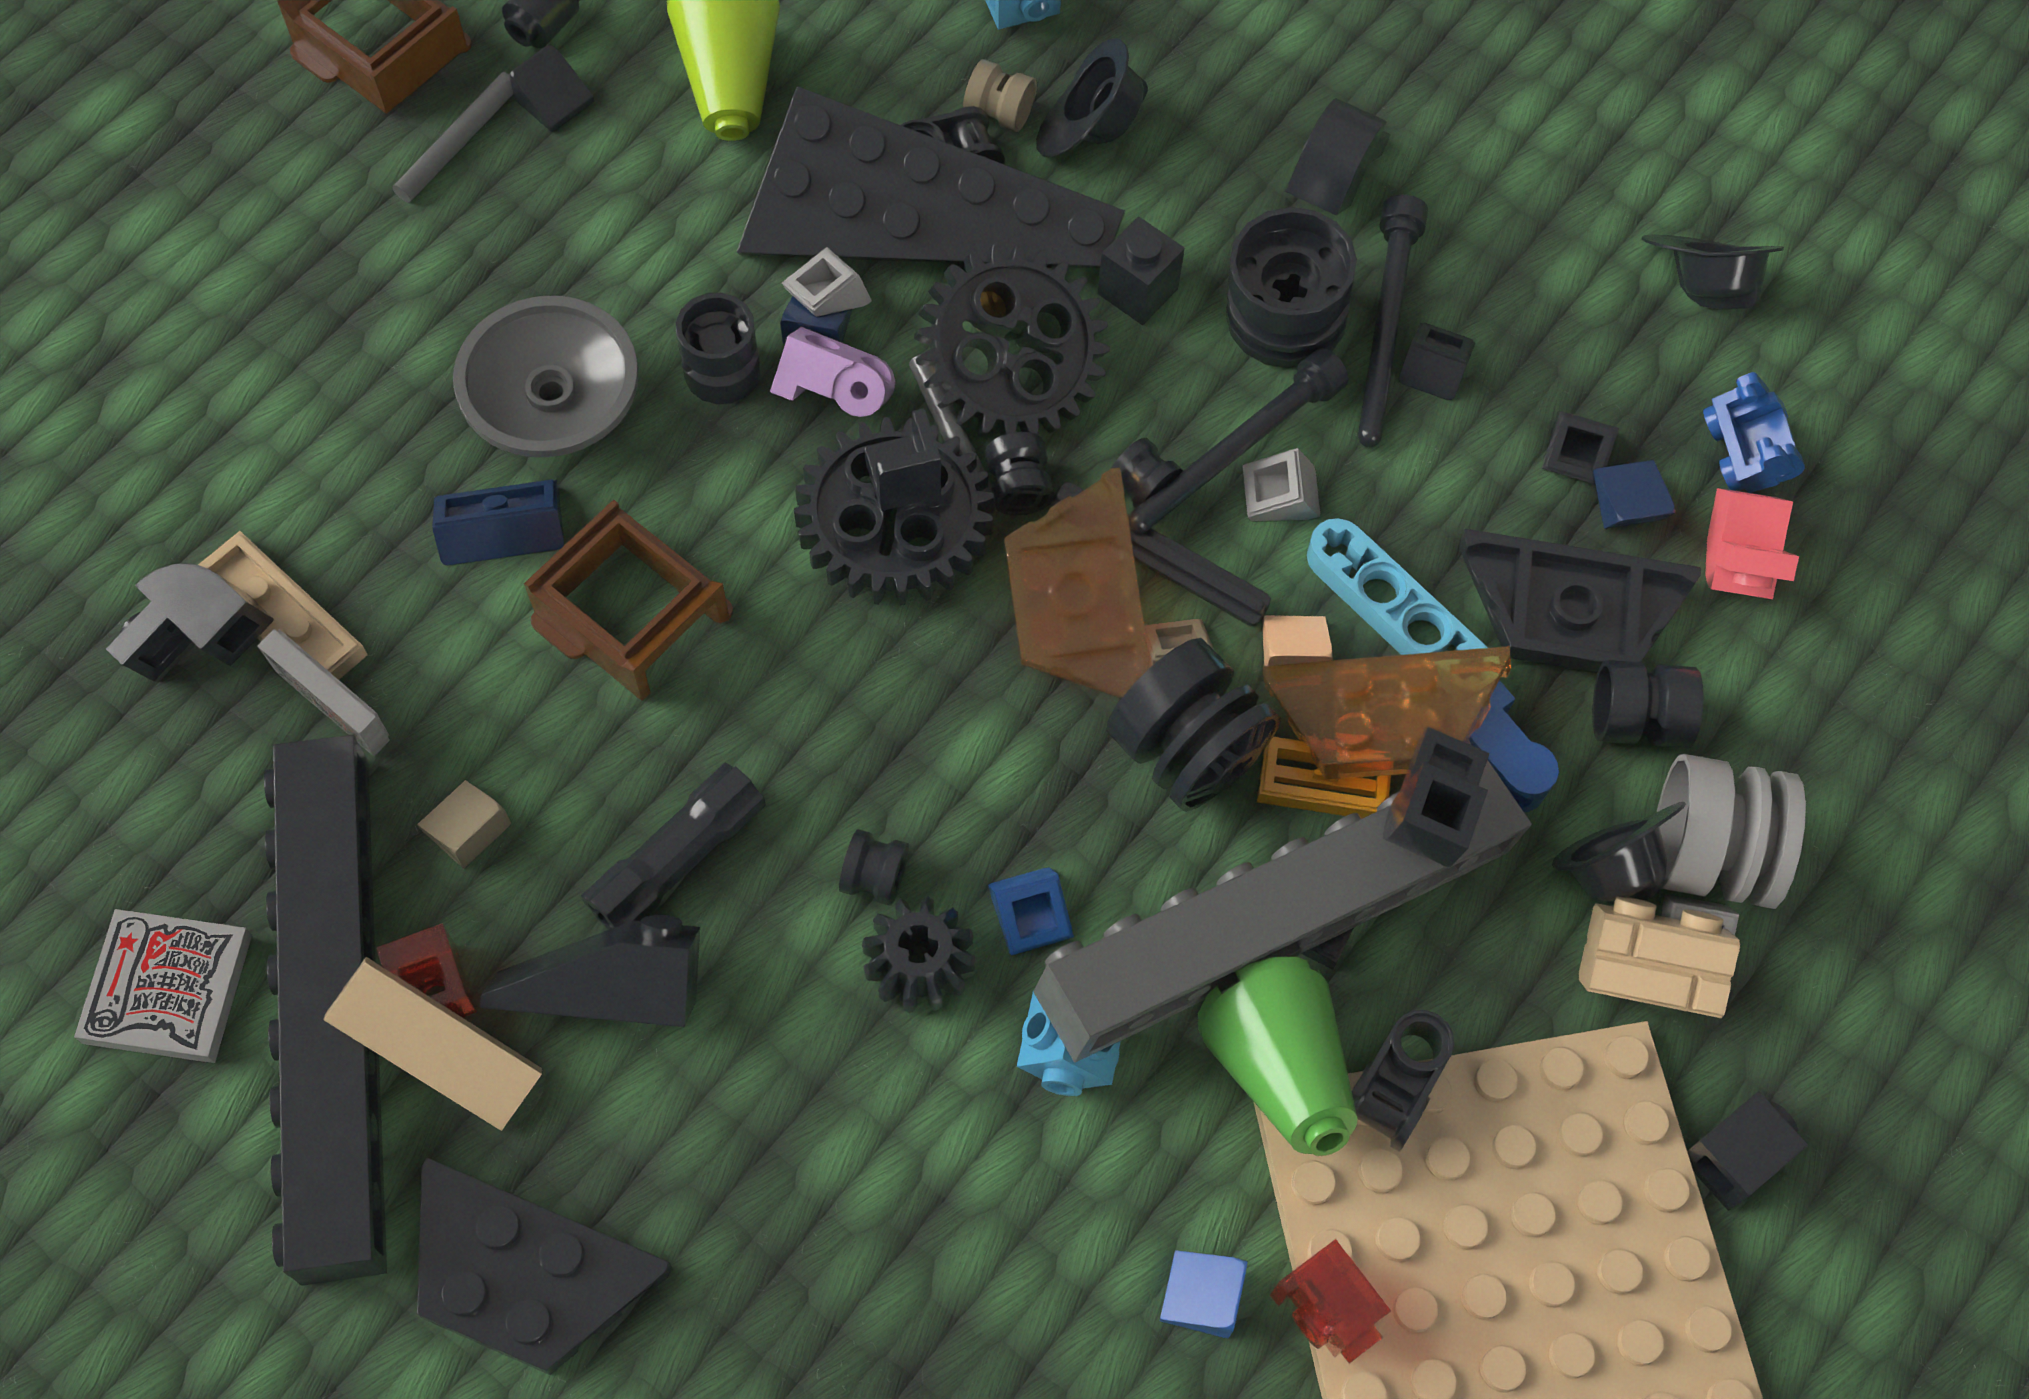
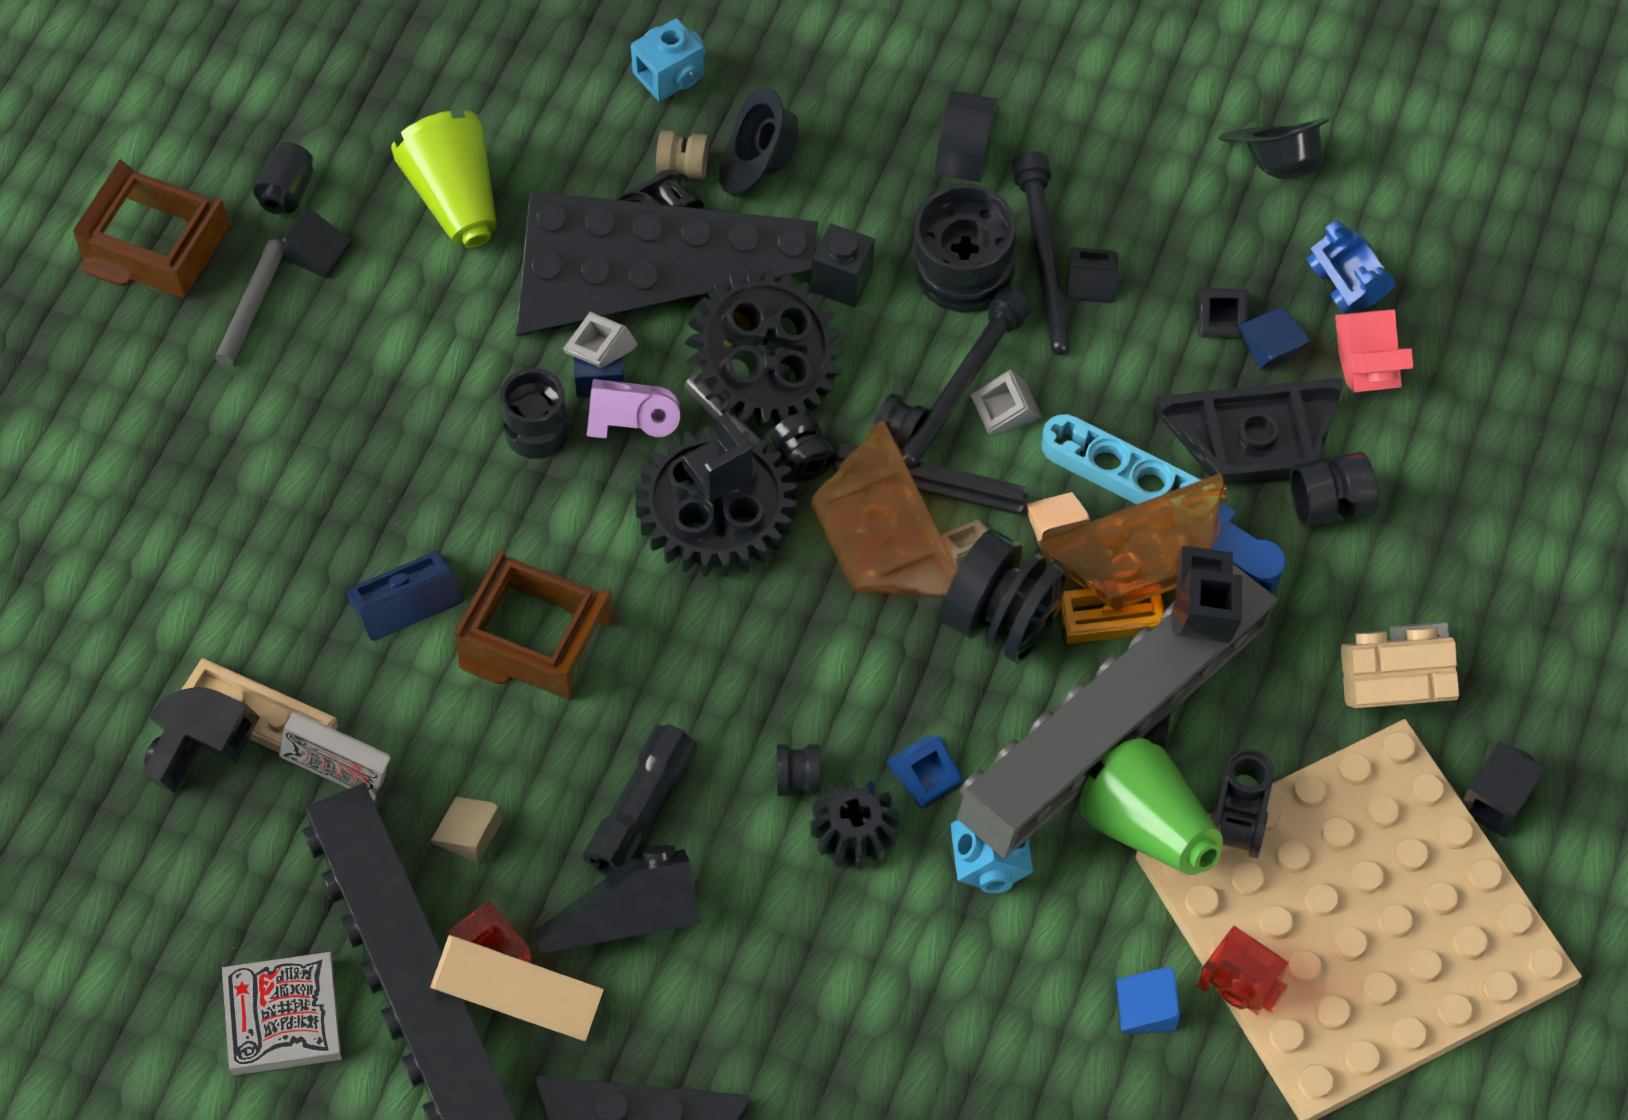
camera: 15 degrees left, 5 degrees down
dark grey dish [453,296,639,457] -> none
black piece [1552,802,1686,905] -> none
light grey wheel [1657,754,1806,909] -> none

